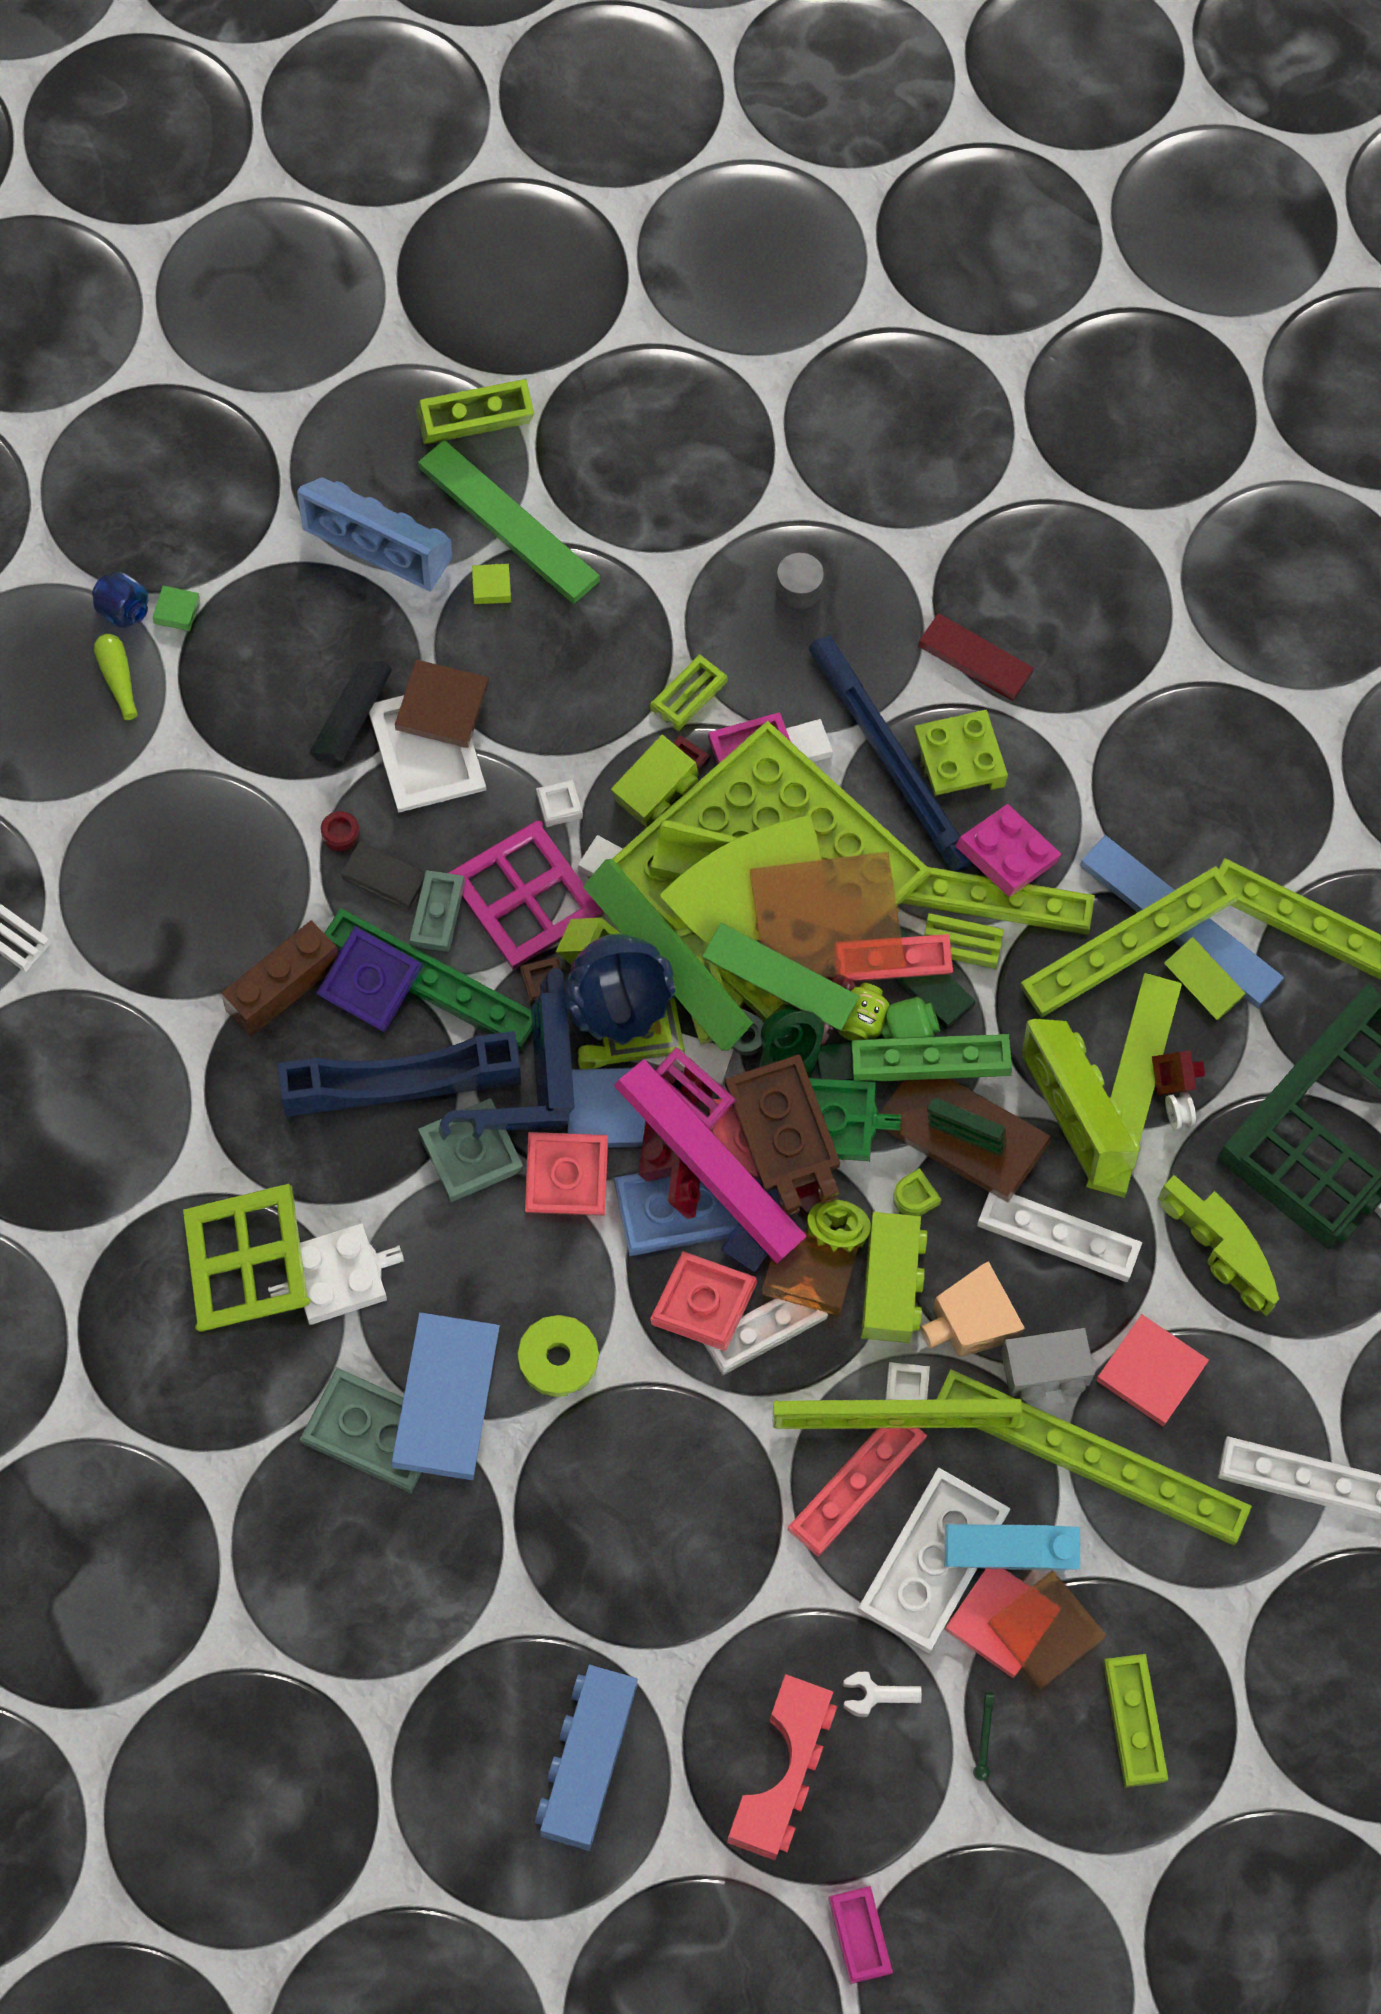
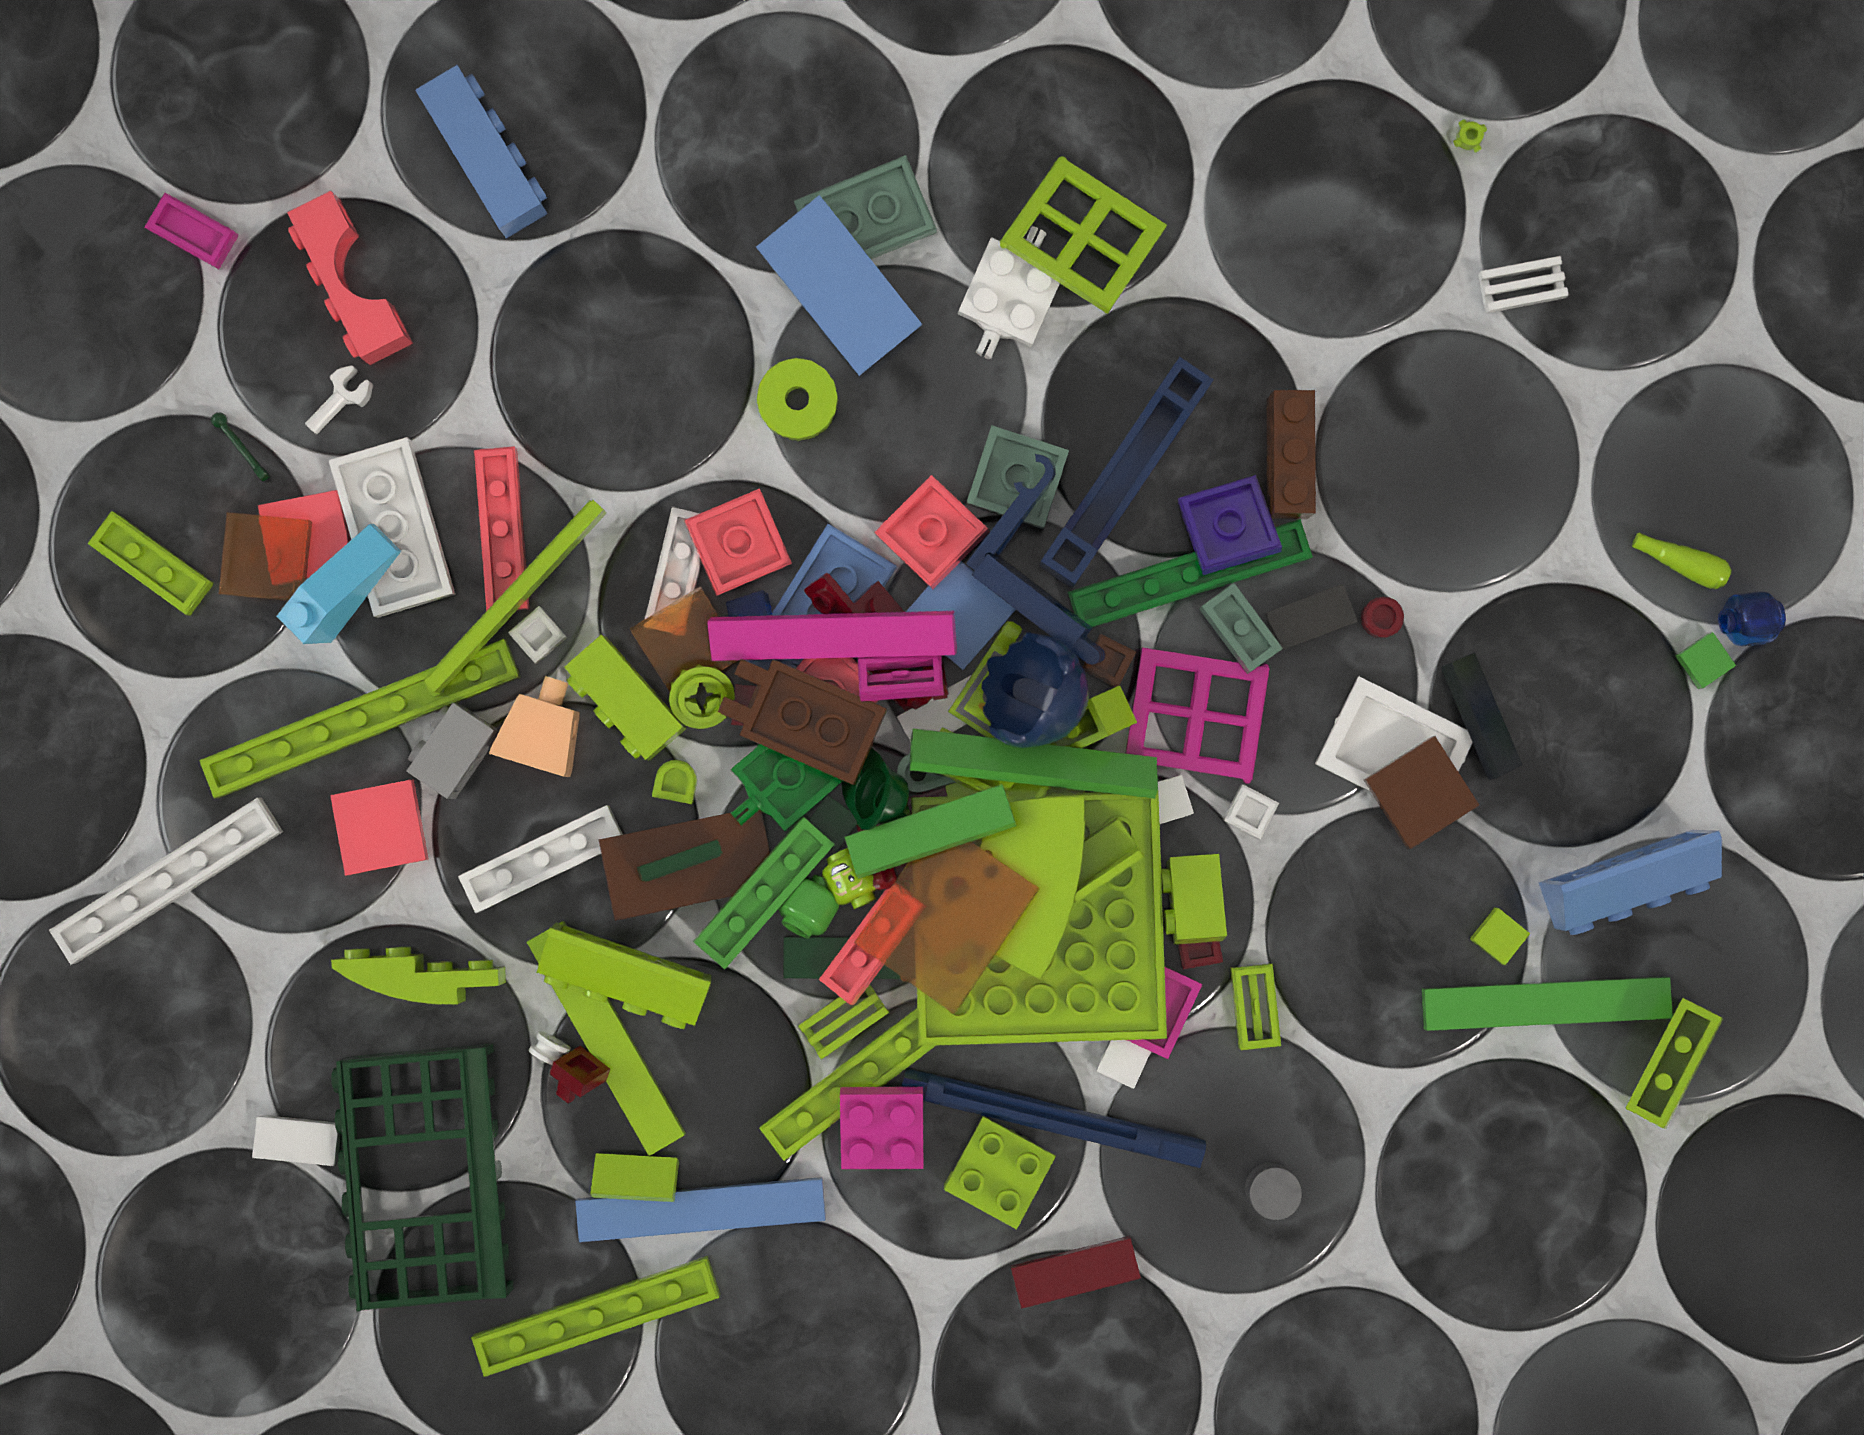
camera: 135 degrees right, 20 degrees up
lime plate [1020,866,1238,1018] -> none

